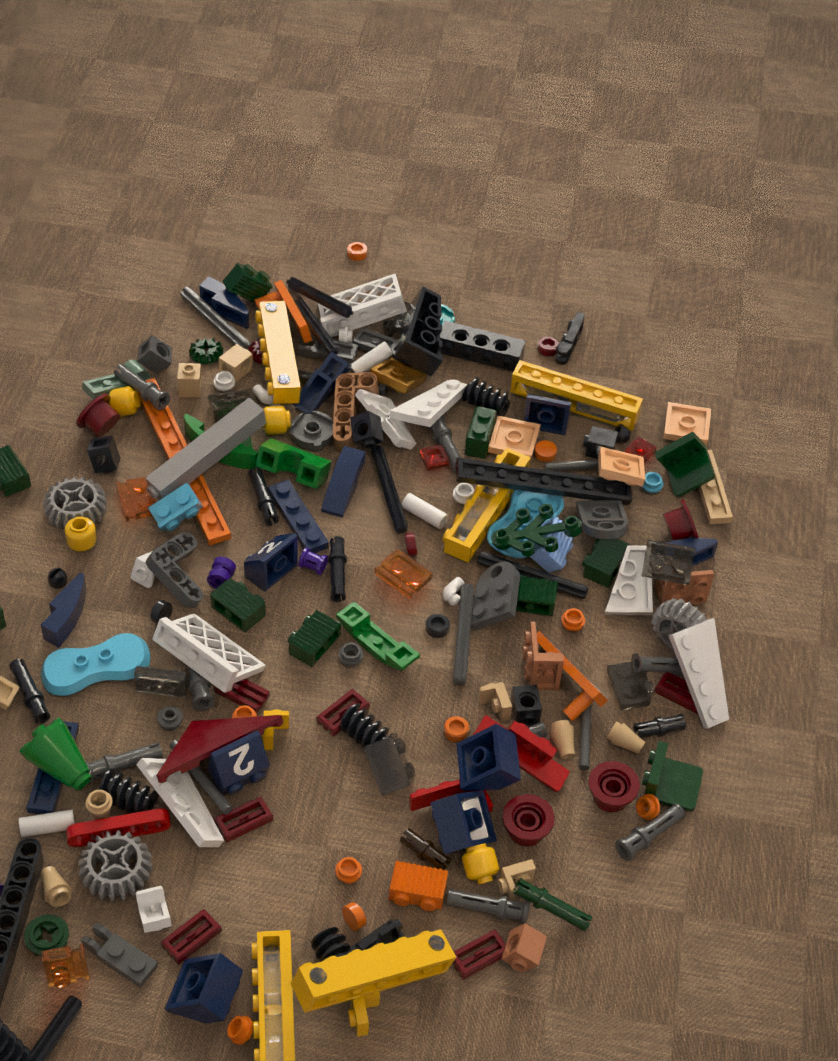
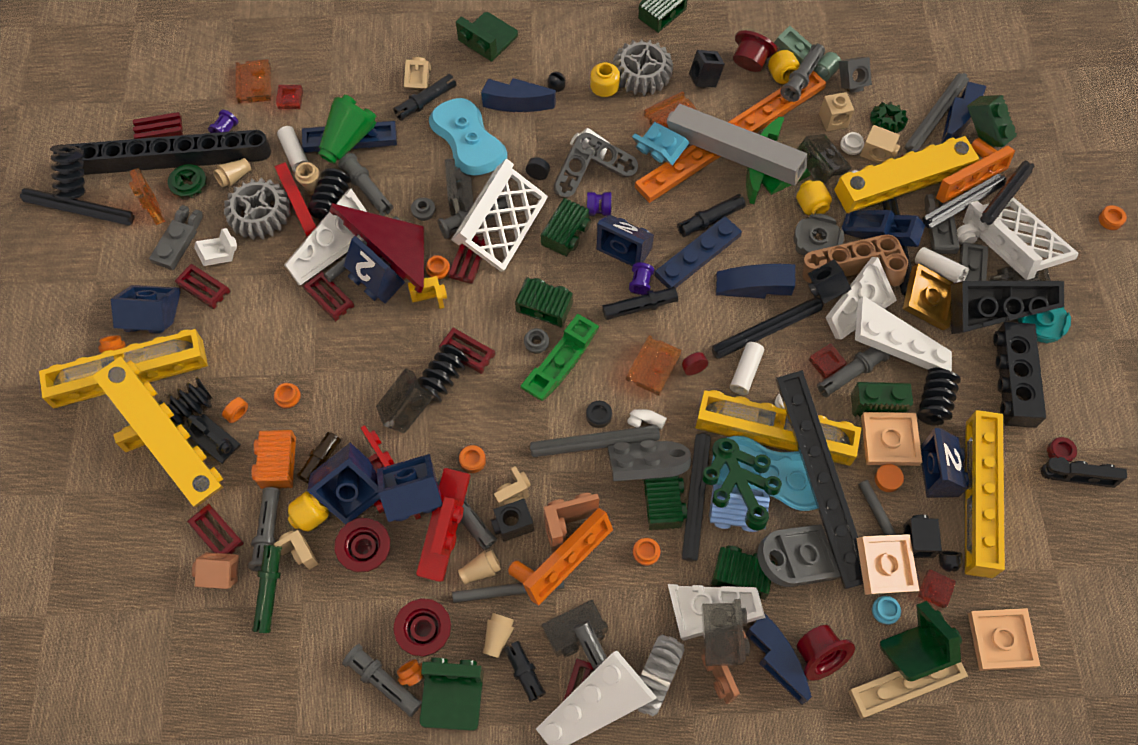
camera: 80 degrees right, 15 degrees up
green arch [255,438,331,489] -> none

